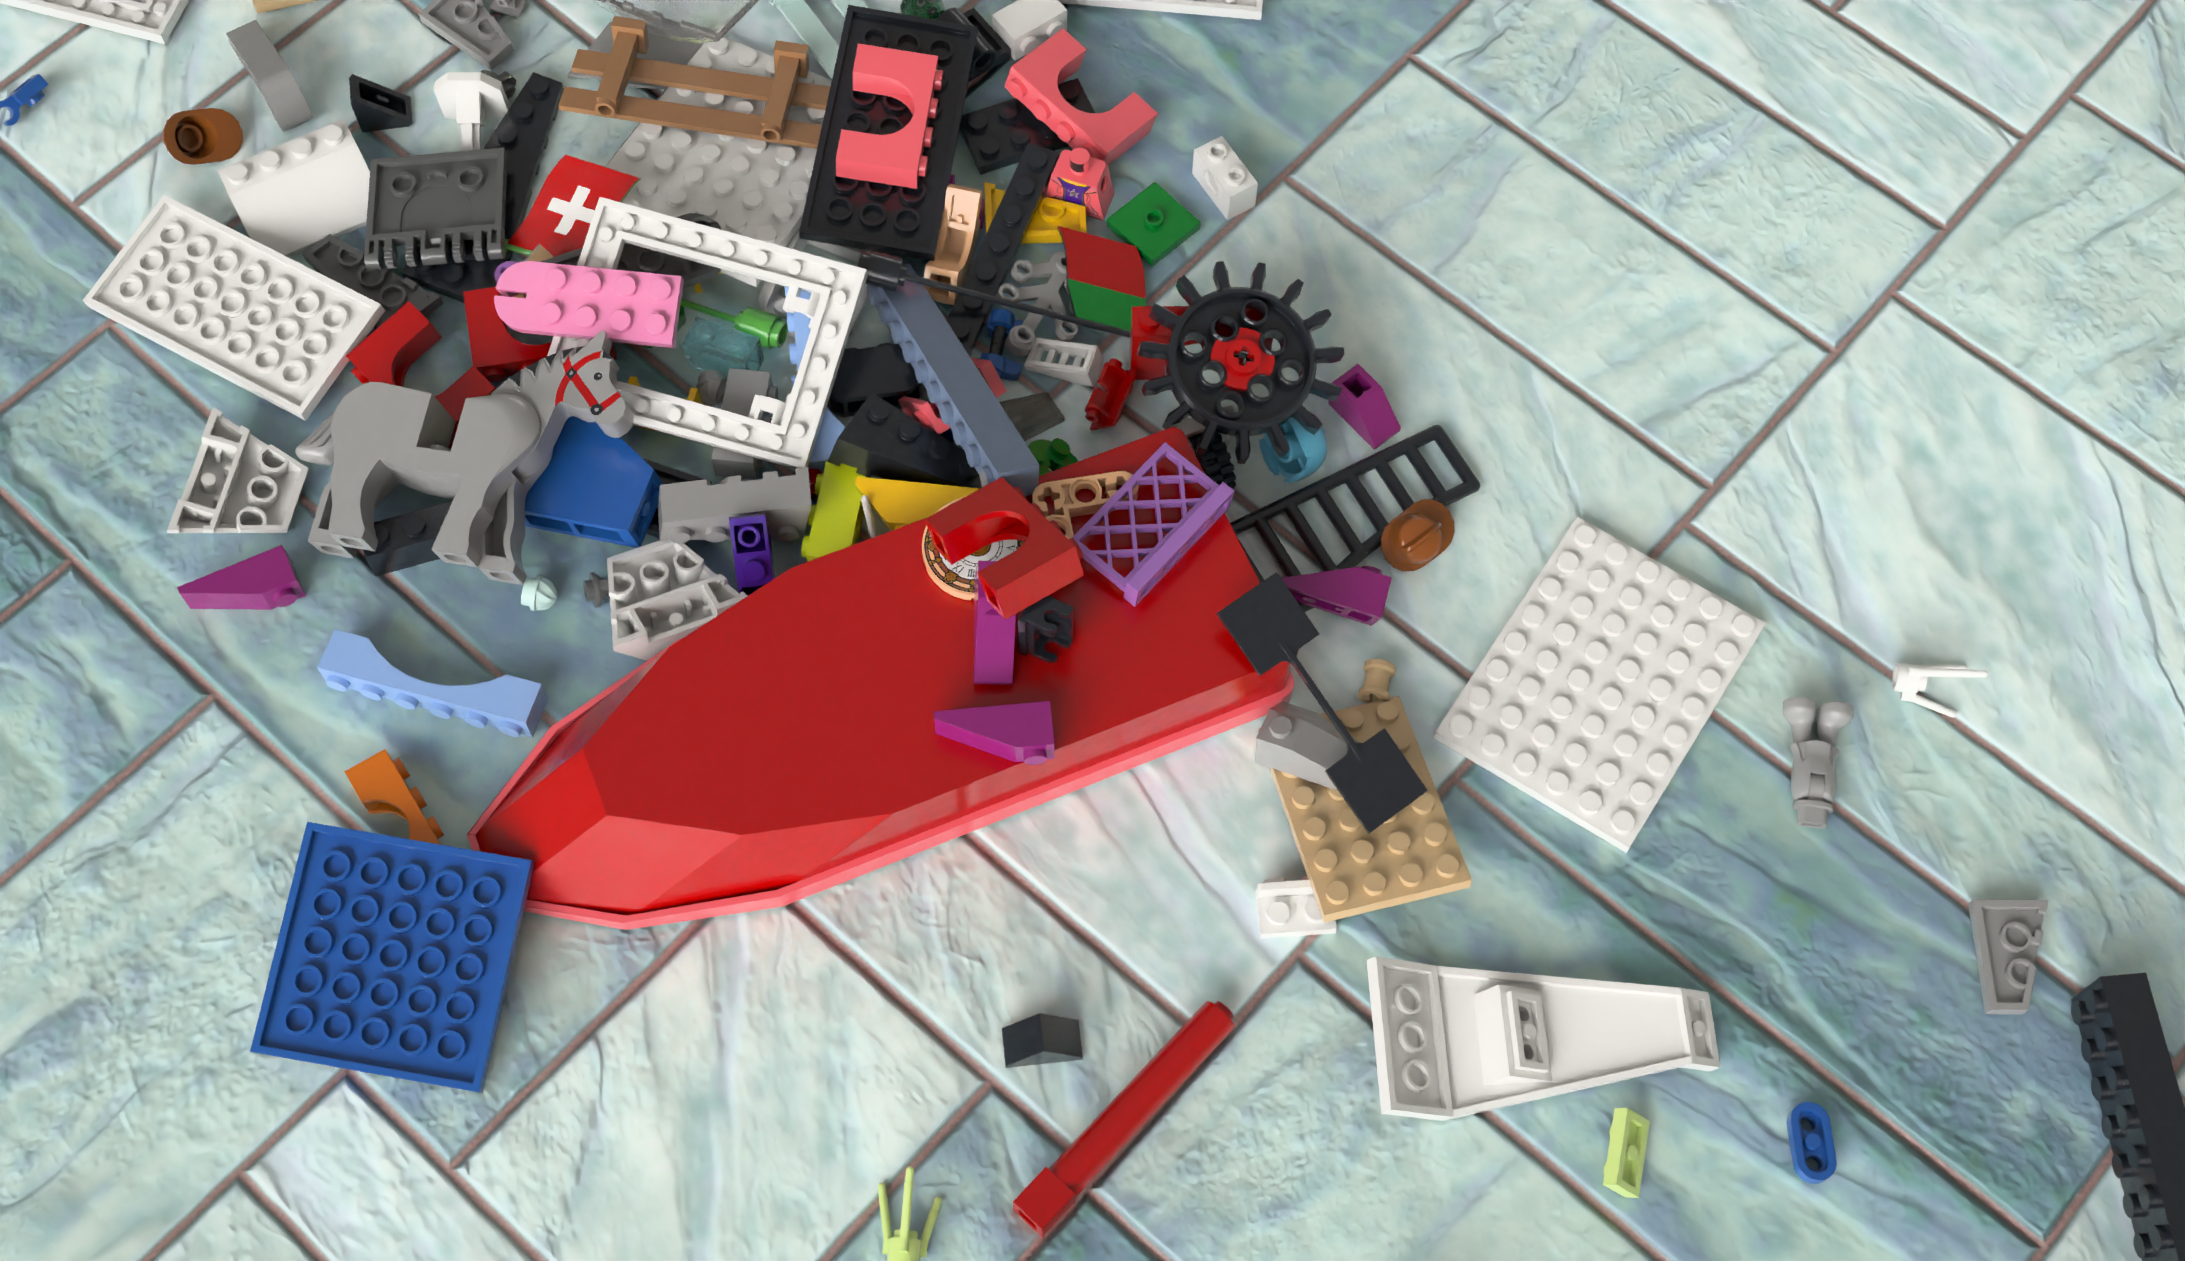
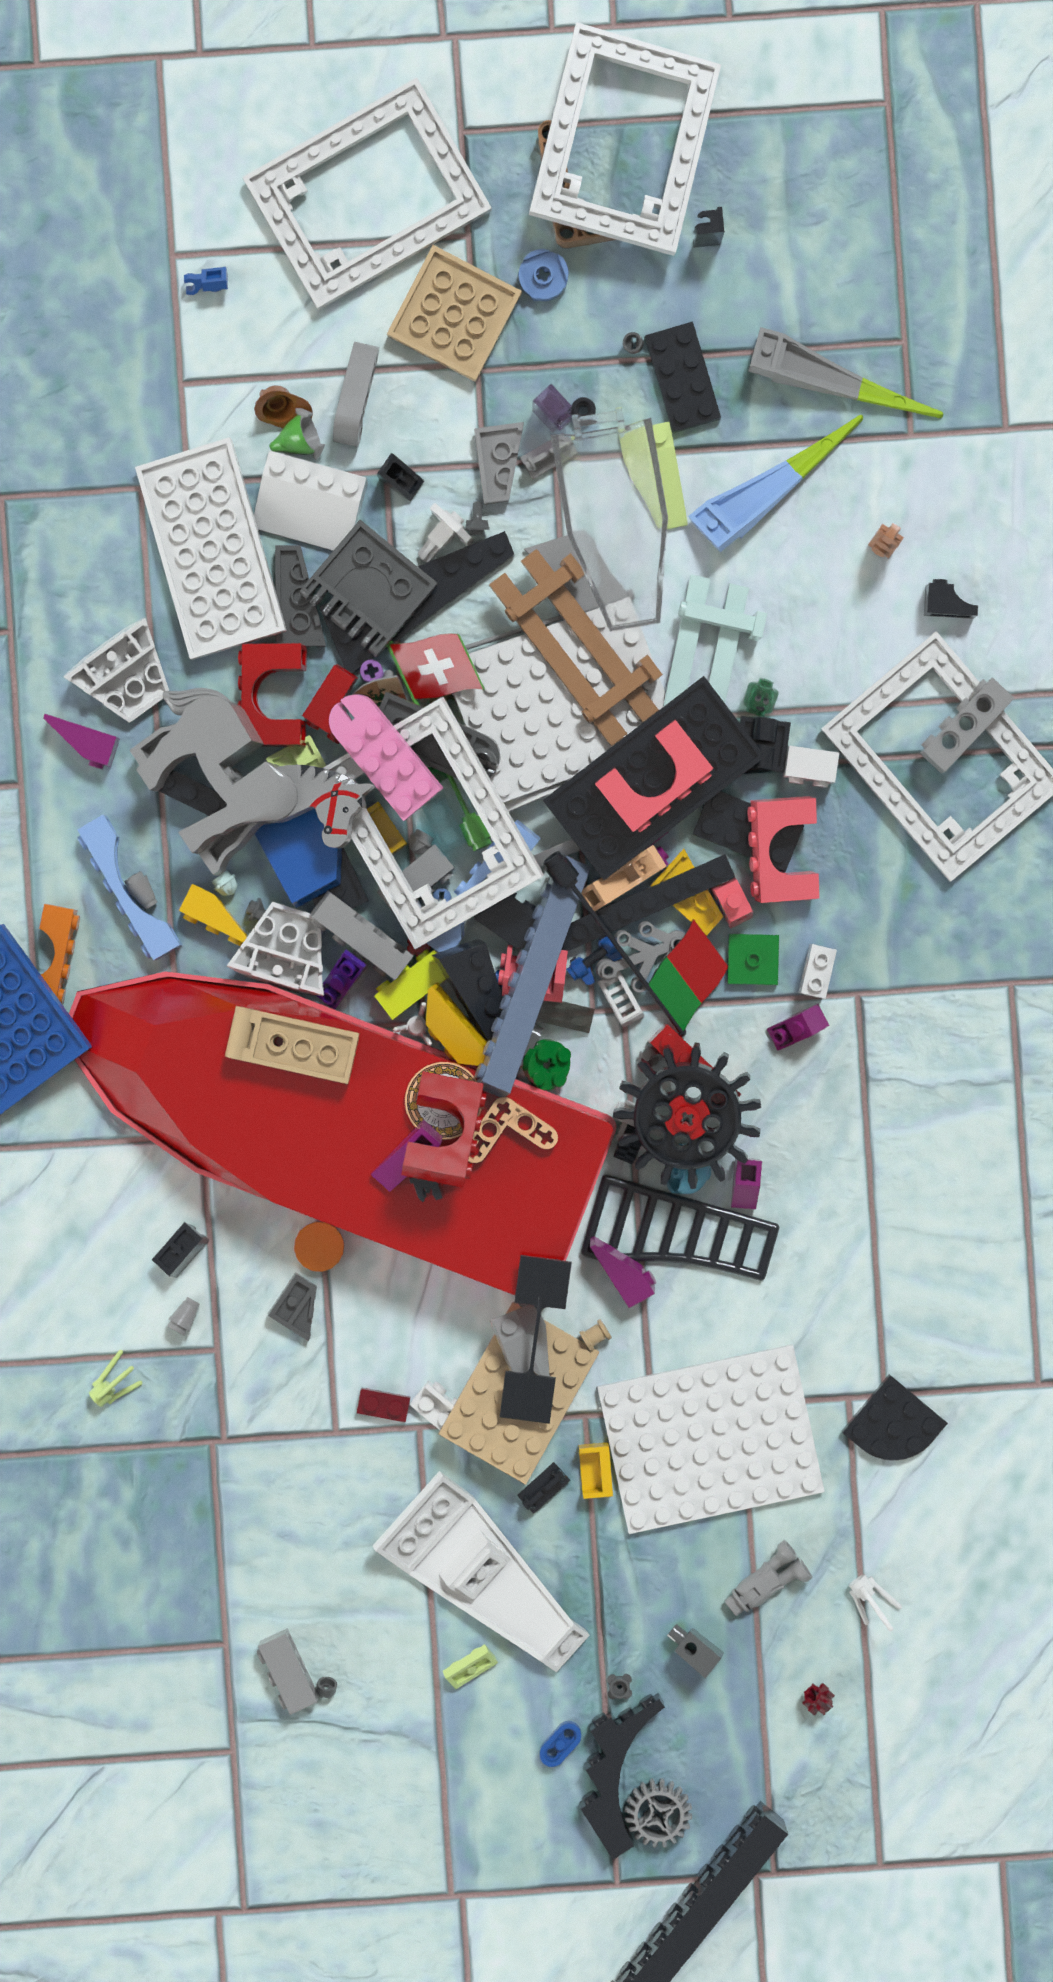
camera: 50 degrees right, 25 degrees up
magenta slope [933,701,1054,765] -> none
black slope [1002,1013,1083,1068] -> none
red brick [1013,1001,1235,1238] -> none
medium lavender fence [1072,442,1234,607] -> none
red hinge [1084,358,1139,431] -> none
dark orange piece [1381,499,1455,571] -> none
light grey wing [1968,899,2049,1014] -> none
none -> light grey cone [124,871,157,910]
none -> black hinge [152,1222,209,1278]
none -> light grey cone [167,1297,200,1336]
none -> yellow slope [179,884,248,946]
none -> tan hinge [225,1006,360,1084]
none -> dark grey wing [267,1272,317,1341]
none -> bright green hat [269,408,325,460]
none -> orange tile [294,1221,344,1272]
none -> dark red plate [357,1387,411,1422]
none -> black hinge [517,1462,571,1514]
none -> yellow panel [578,1442,613,1499]
none -> black arch [580,1693,665,1860]
none -> dark grey plate [607,1674,632,1699]
none -> light grey gear [625,1778,692,1848]
none -> light grey hinge [639,1046,661,1067]
none -> dark grey torso [667,1624,724,1678]
none -> magenta slope [767,1004,830,1051]
none -> dark red gear [802,1683,835,1716]
none -> black plate [841,1374,948,1460]

